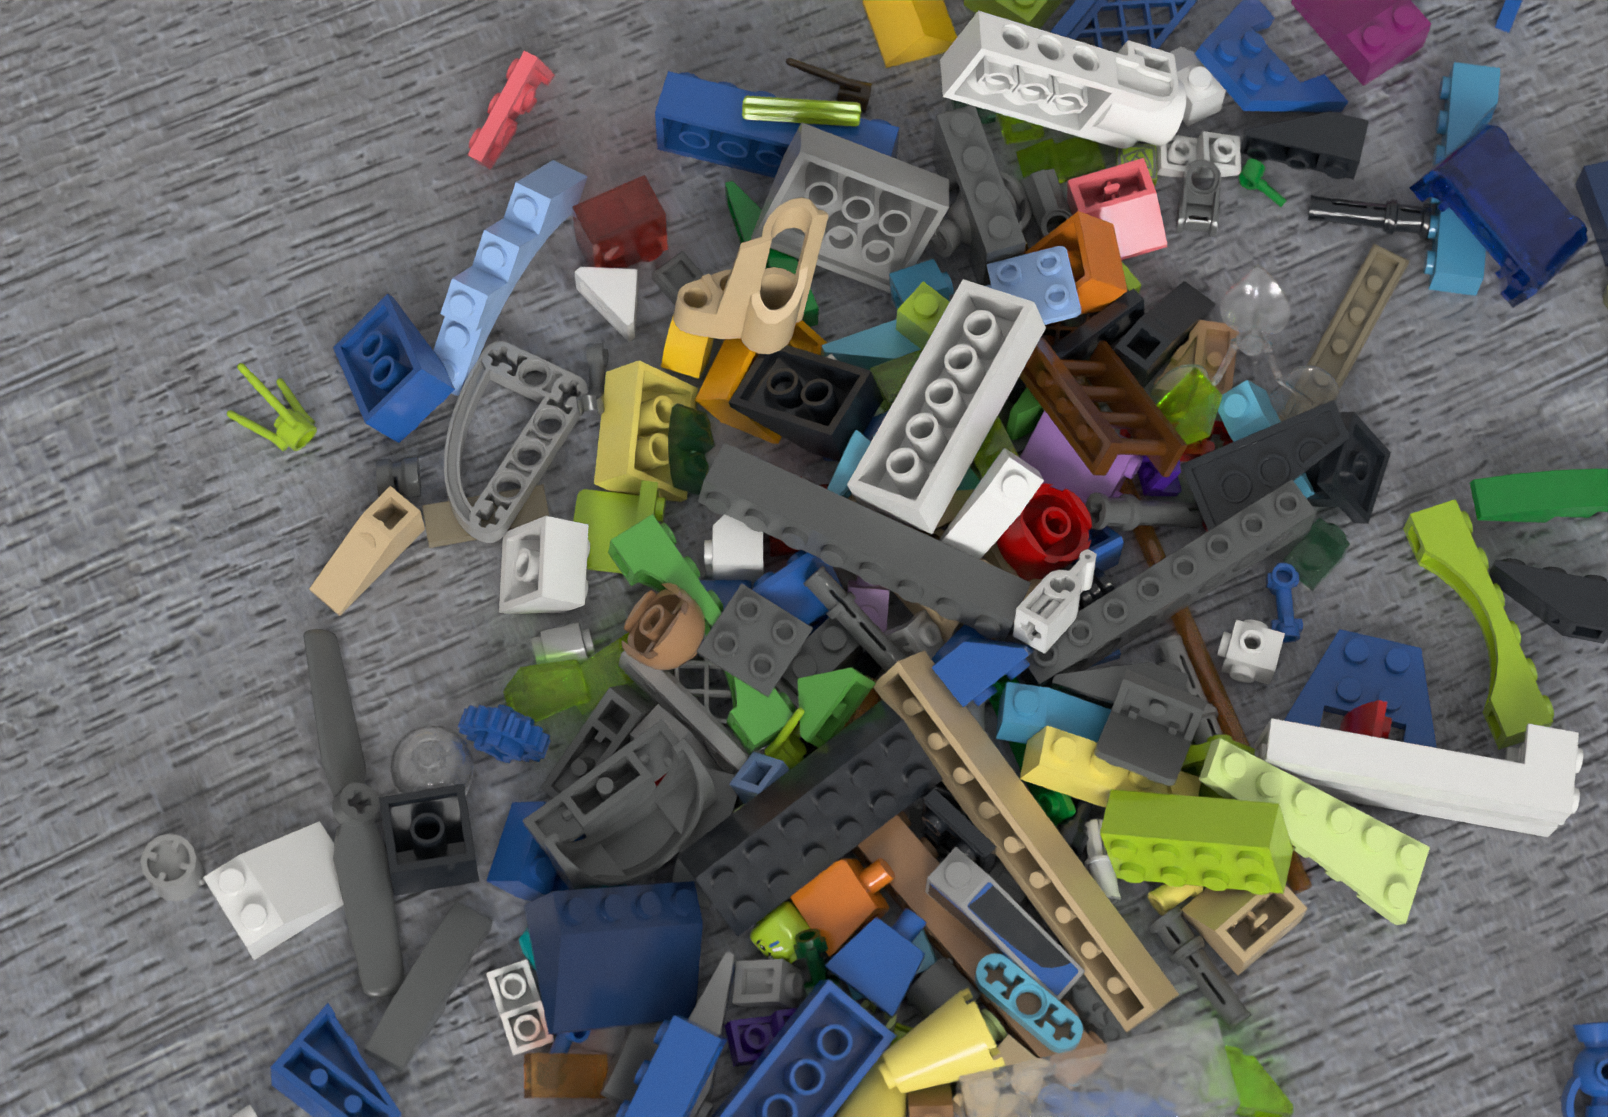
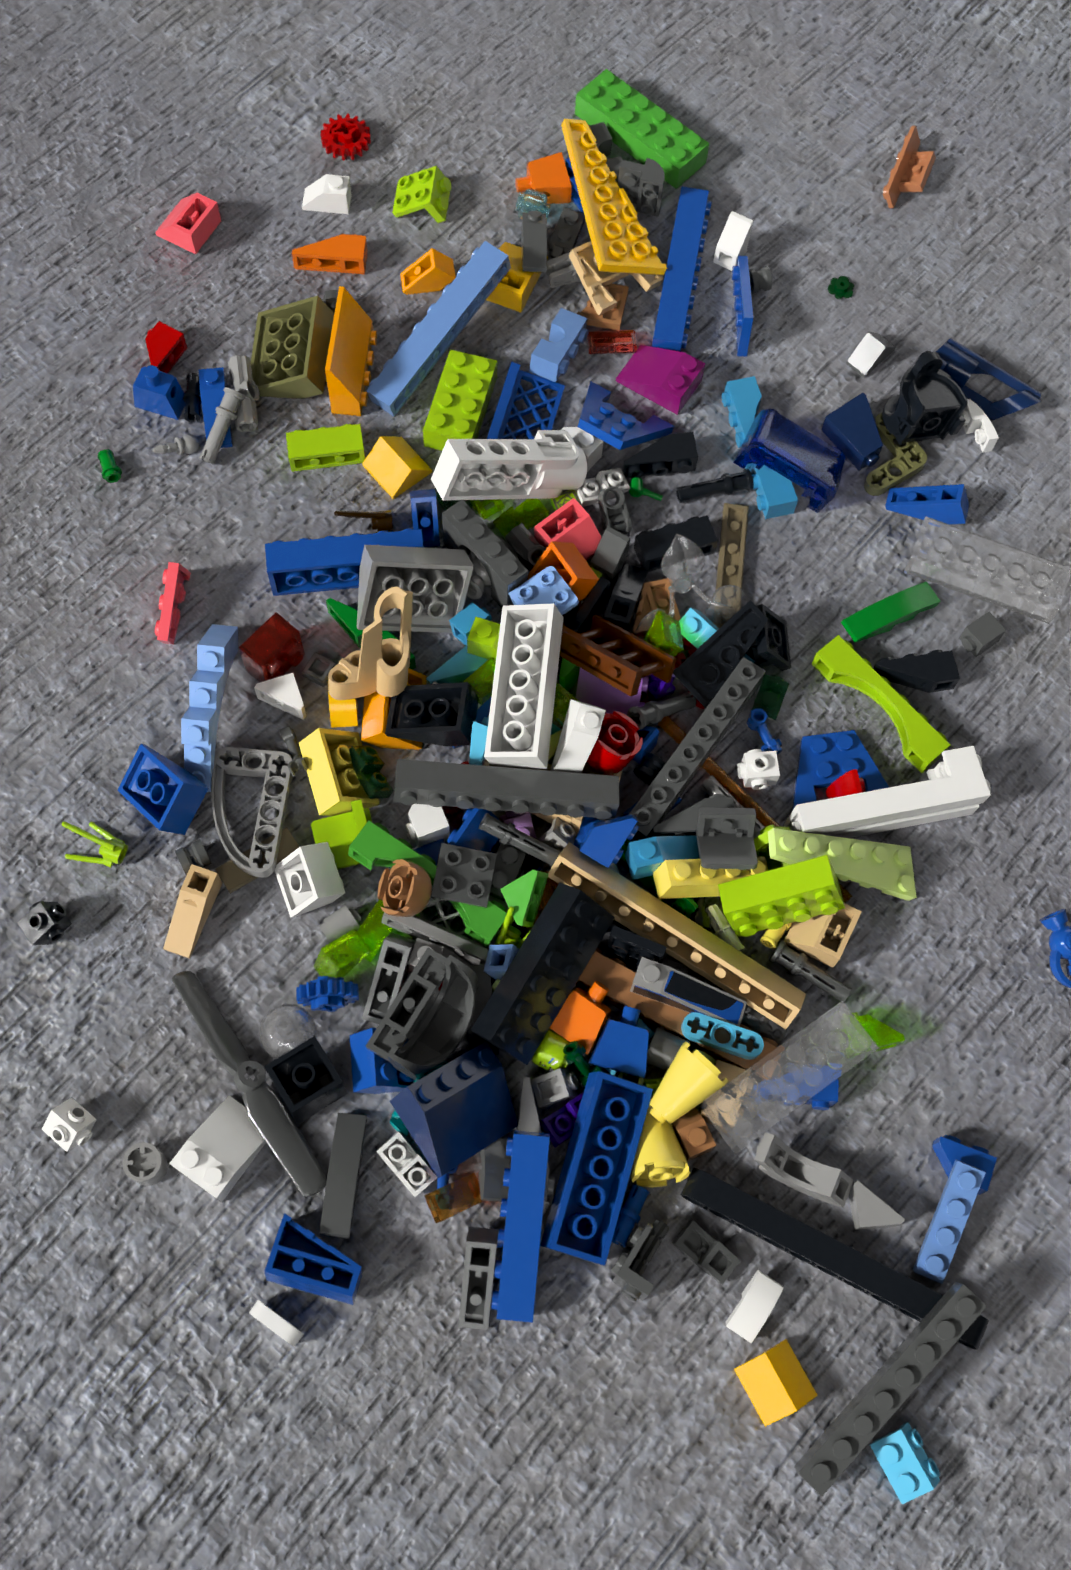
camera: 25 degrees left, 0 degrees up
lime axle [742,96,861,126] -> none
white piece [1013,549,1097,654] -> none
none -> black brick [18,901,72,945]
none -> white brick [42,1097,97,1152]
none -> blue slope [410,489,440,547]
none -> dark grey slope [590,526,630,585]
none -> black brick [634,516,718,572]

